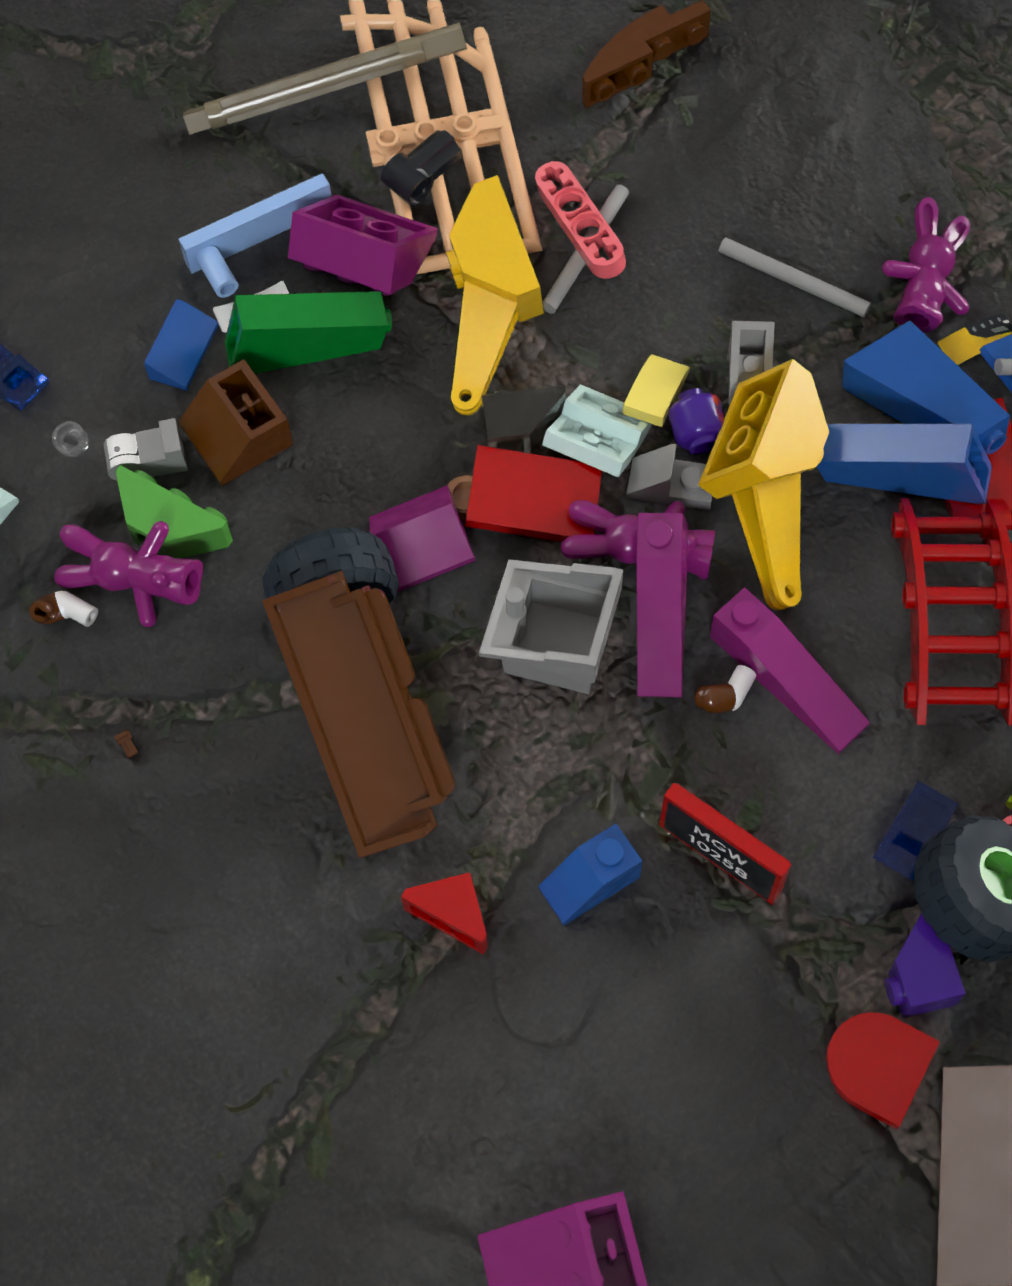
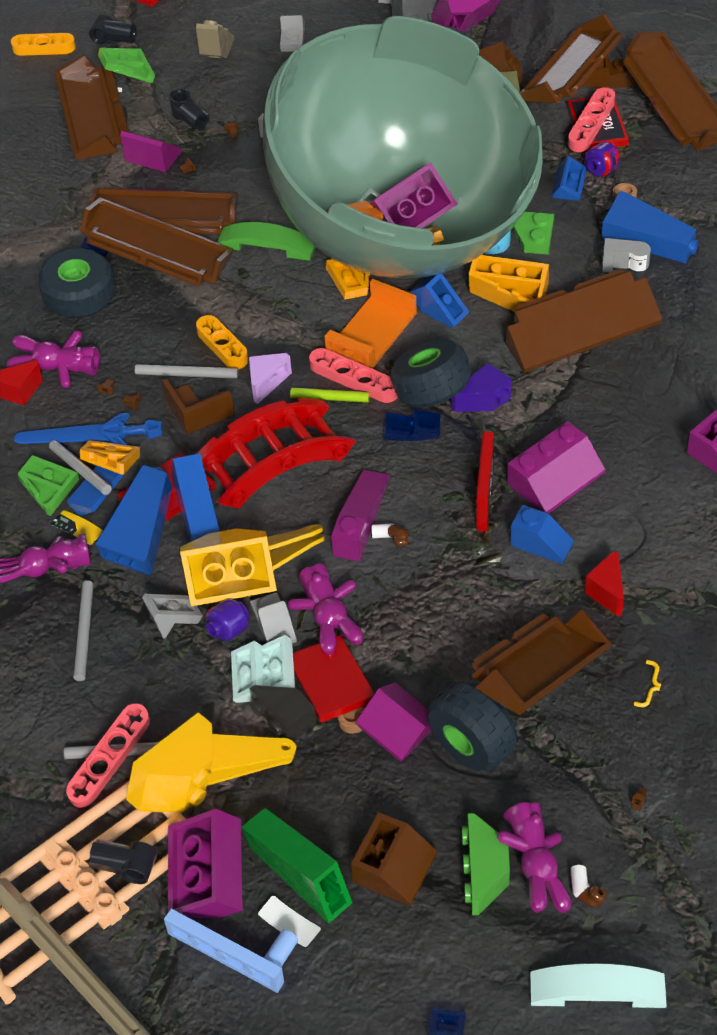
camera: 120 degrees left, 15 degrees down
clear hinge [52,421,89,457] -> none
light grey leg [103,418,188,481] -> none
blue slope [144,299,219,391] -> none
light grey piece [479,559,623,694] -> none
light yellow slope [623,354,690,427] -> none
magenta slope [637,513,689,698] -> none
red tile [825,1012,940,1130] -> none
none -> magenta slope [507,421,605,514]
none -> yellow piece [634,660,661,707]

